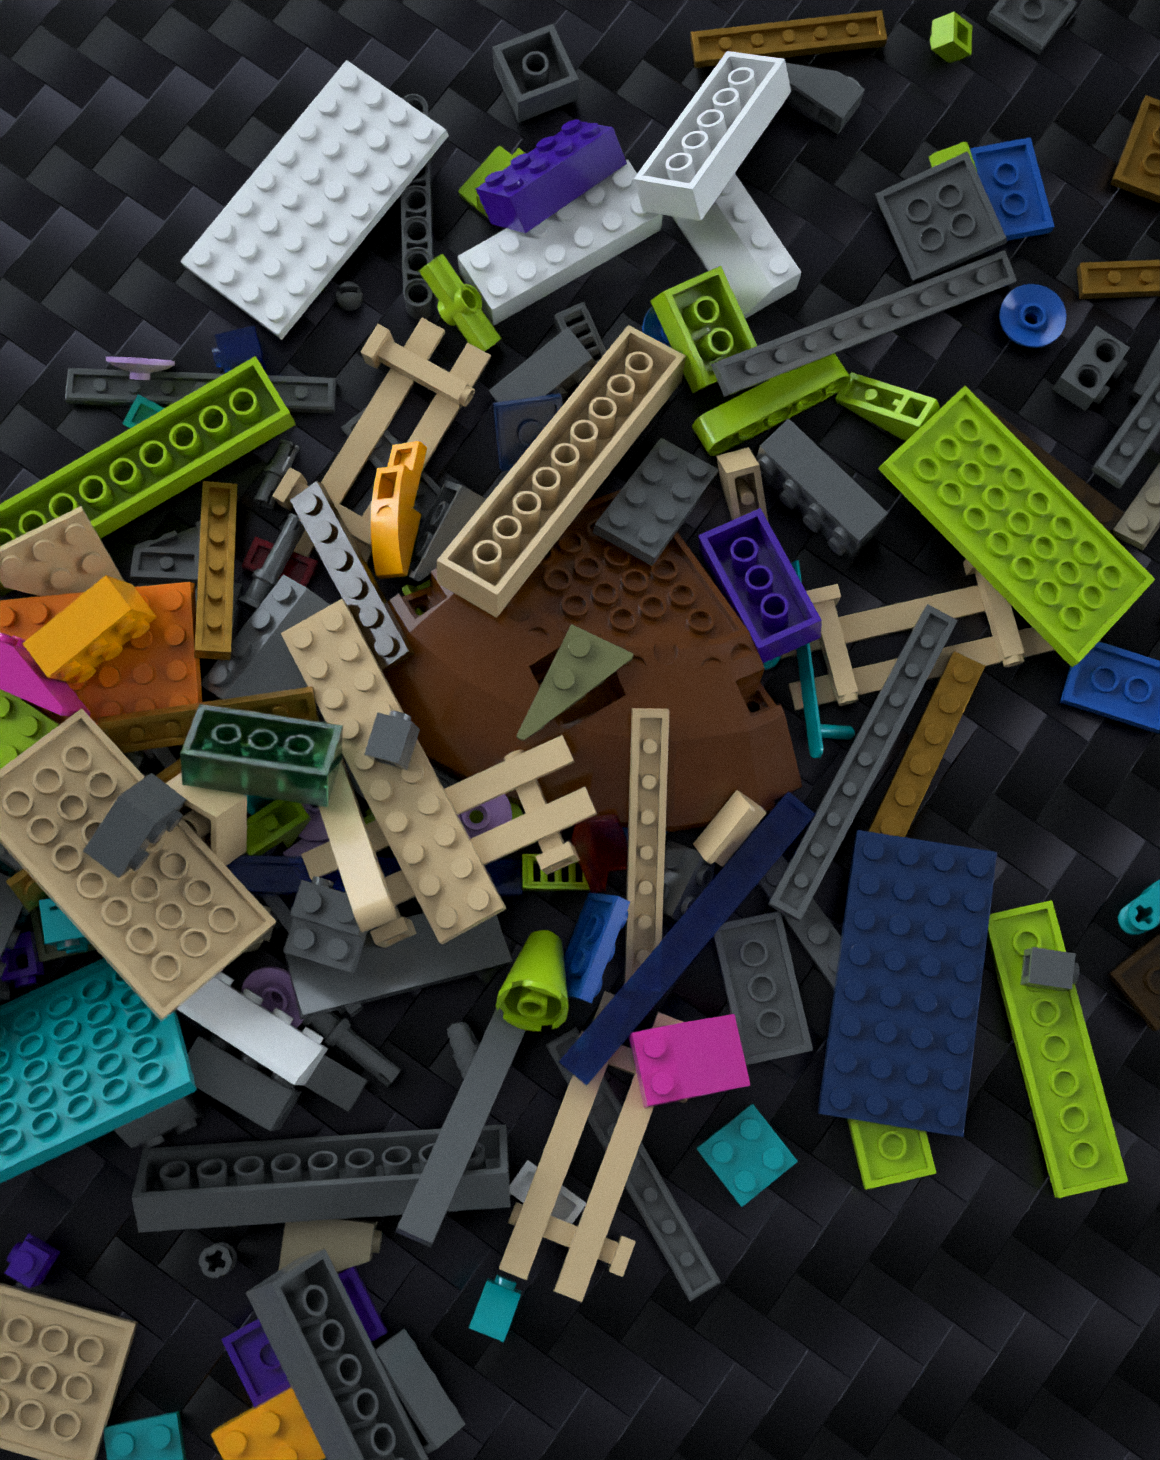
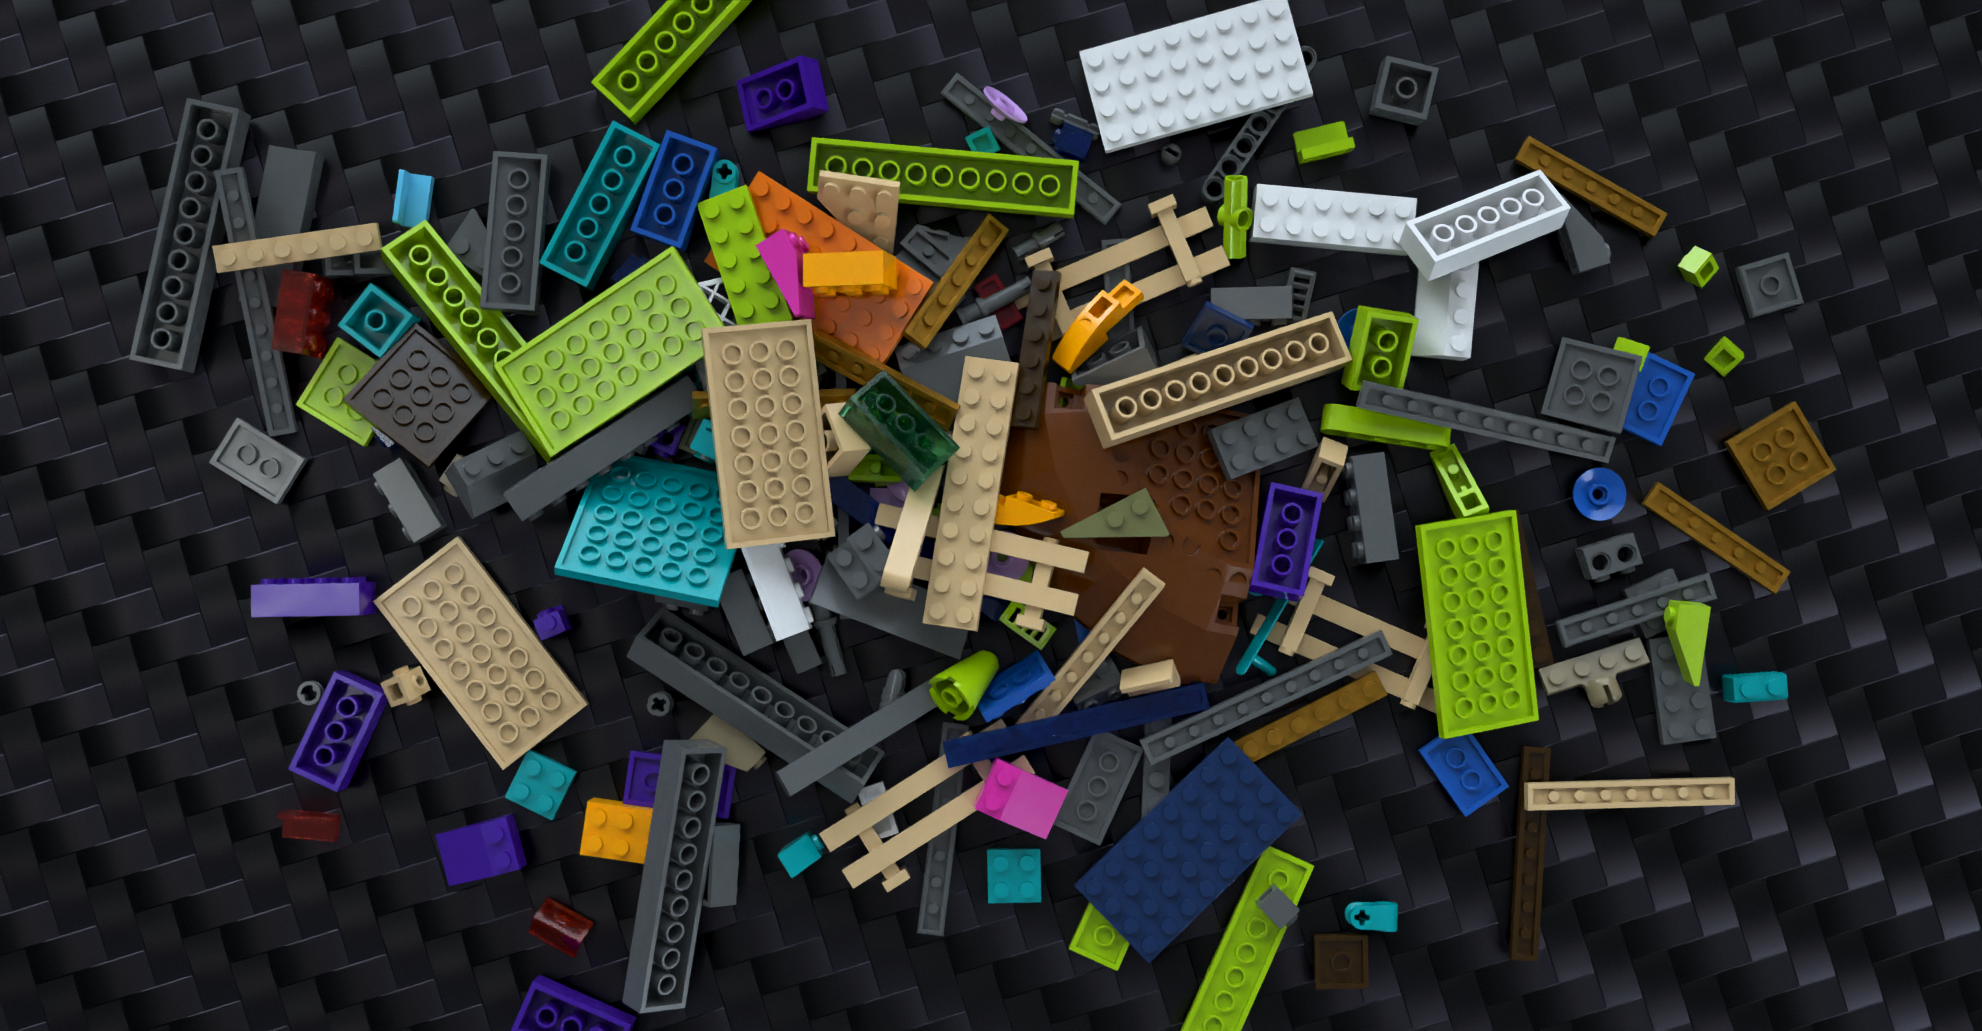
camera: 35 degrees right, 10 degrees up
dark grey brick [83,773,187,878] -> none
dark grey brick [364,710,420,770] -> none
dark purple brick [476,119,627,234] -> none
clear red panel [571,814,628,893] -> none
none -> light orange slope [995,491,1065,526]
none -> dark grey axle [1050,108,1100,140]
none -> lime slope [1704,336,1744,377]

